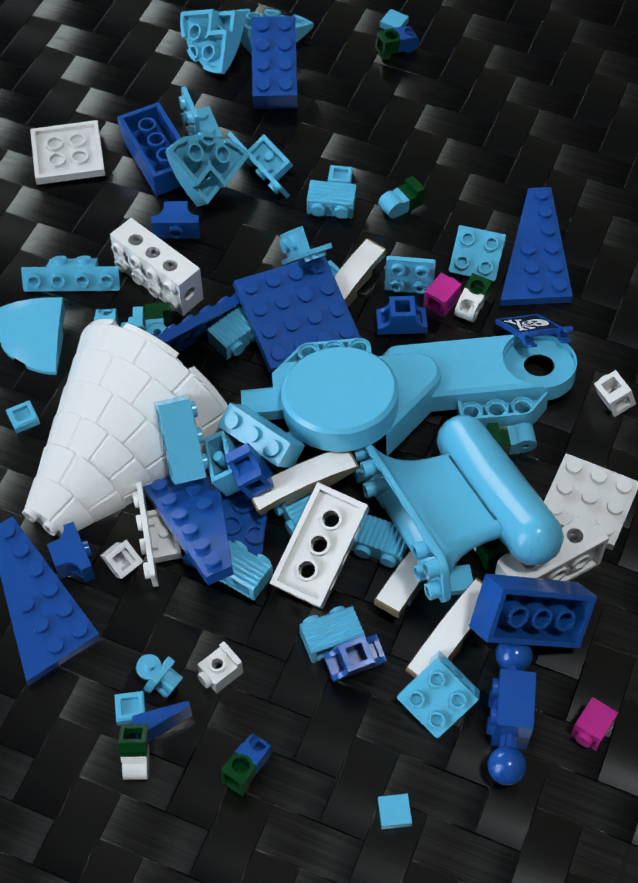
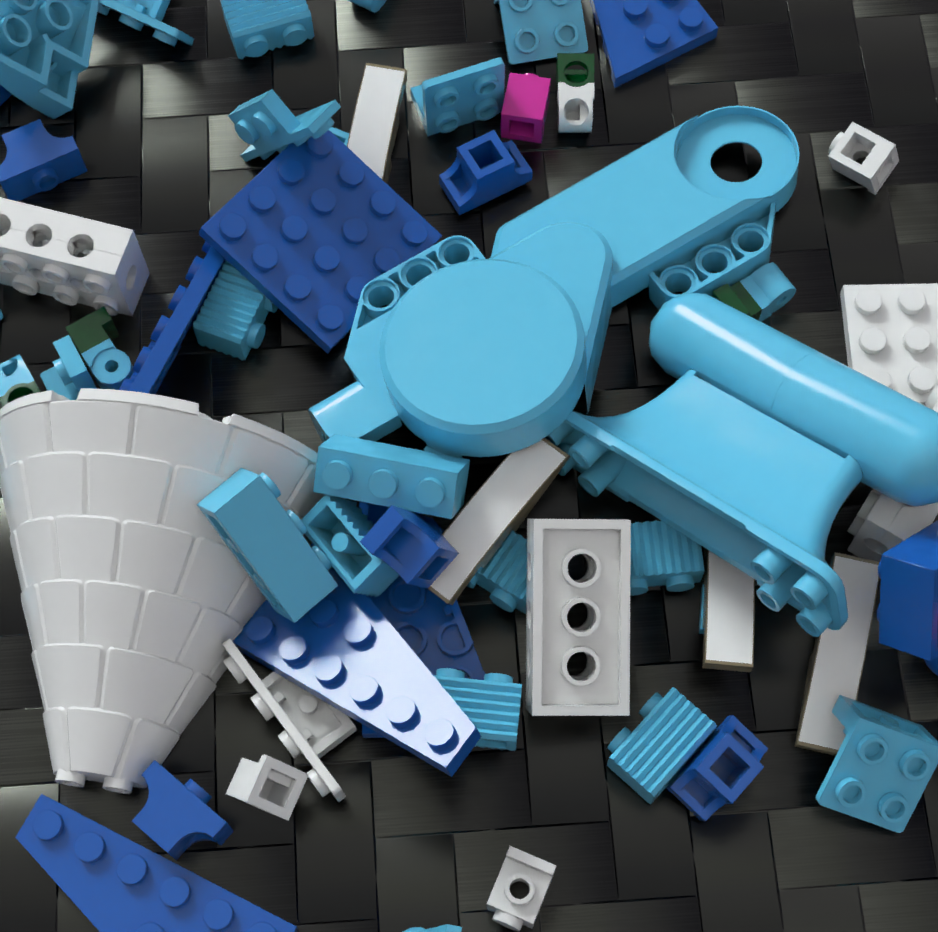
camera: 25 degrees left, 10 degrees up
blue flag [495,314,573,348] -> none

